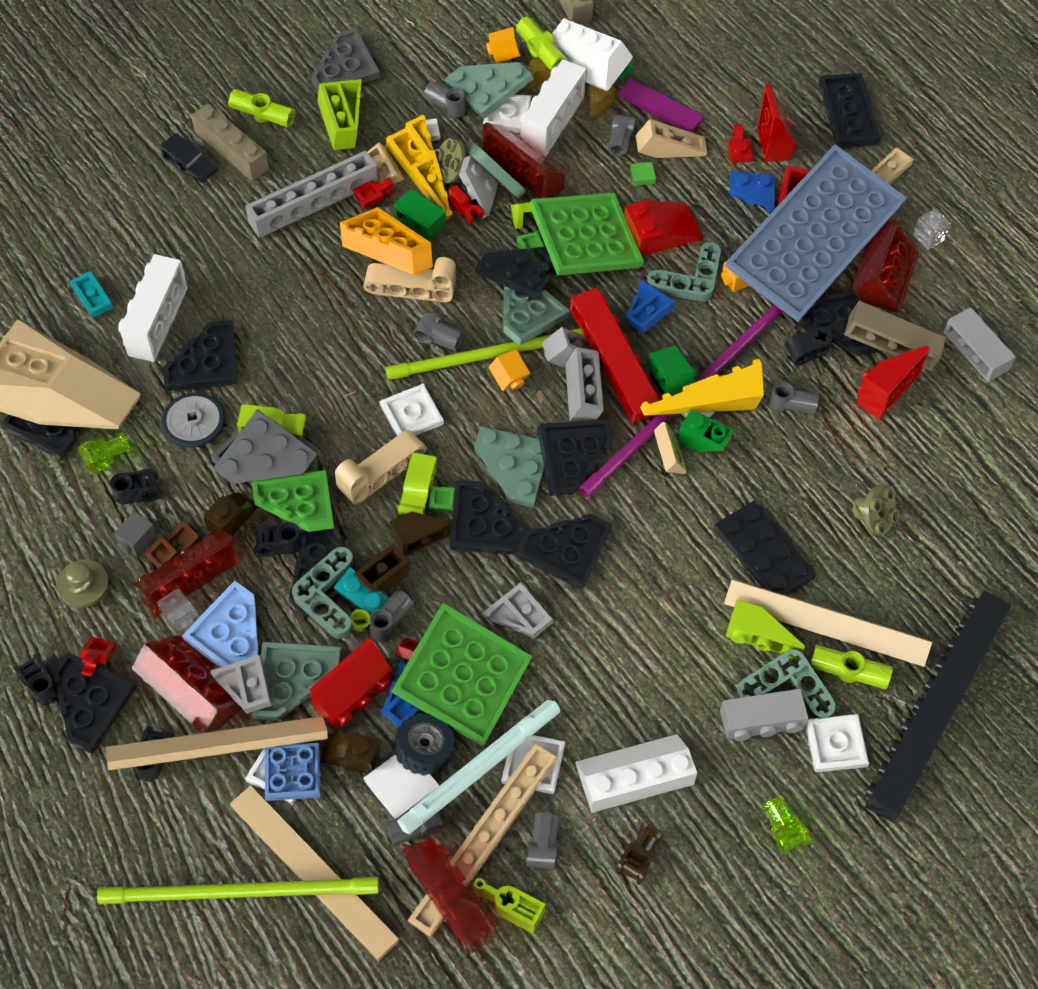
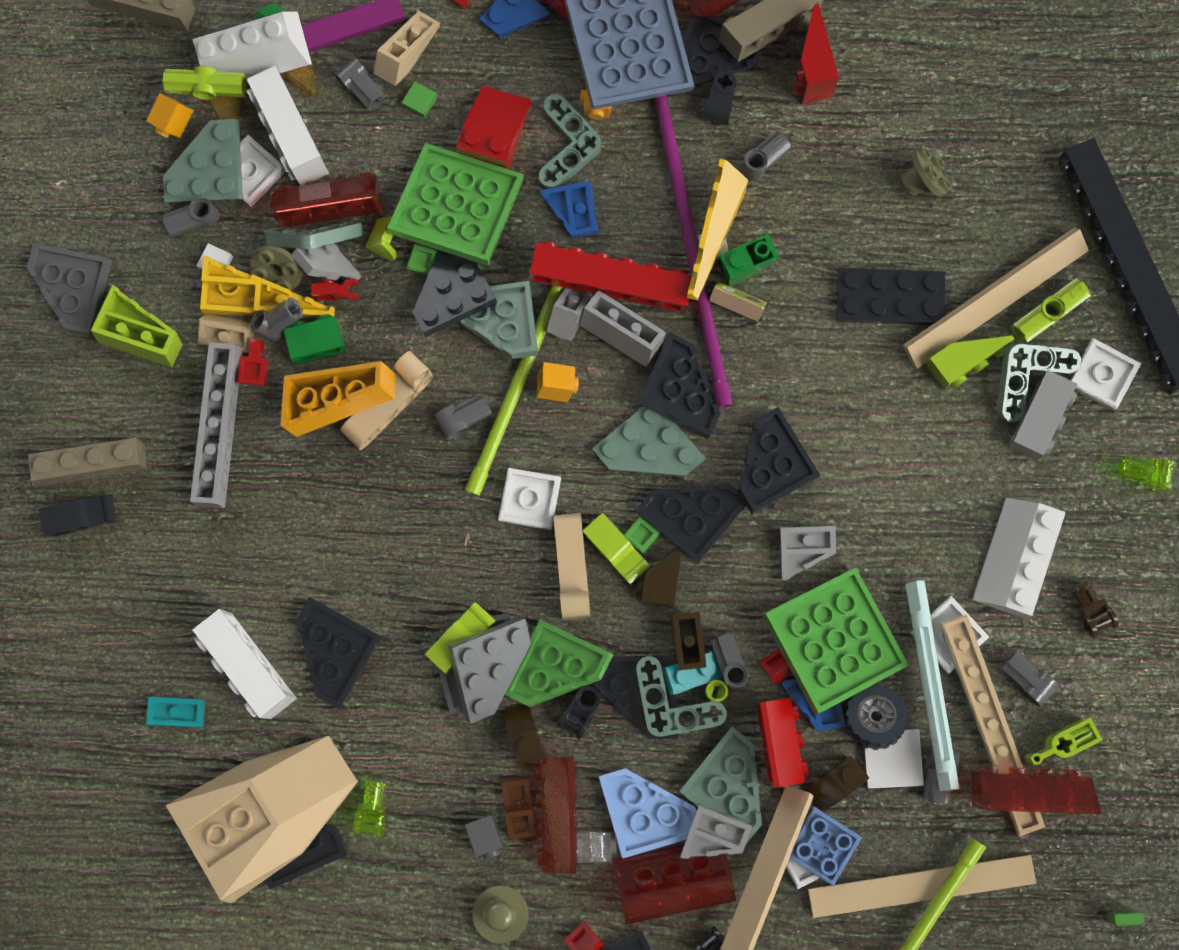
camera: 45 degrees left, 20 degrees up
black piece [110,469,160,505] -> none
light grey wheel [161,393,225,447] -> none
lime piece [228,89,296,127] -> none
green brick [649,346,697,396] -> none
none -> dark grey piece [250,297,303,342]

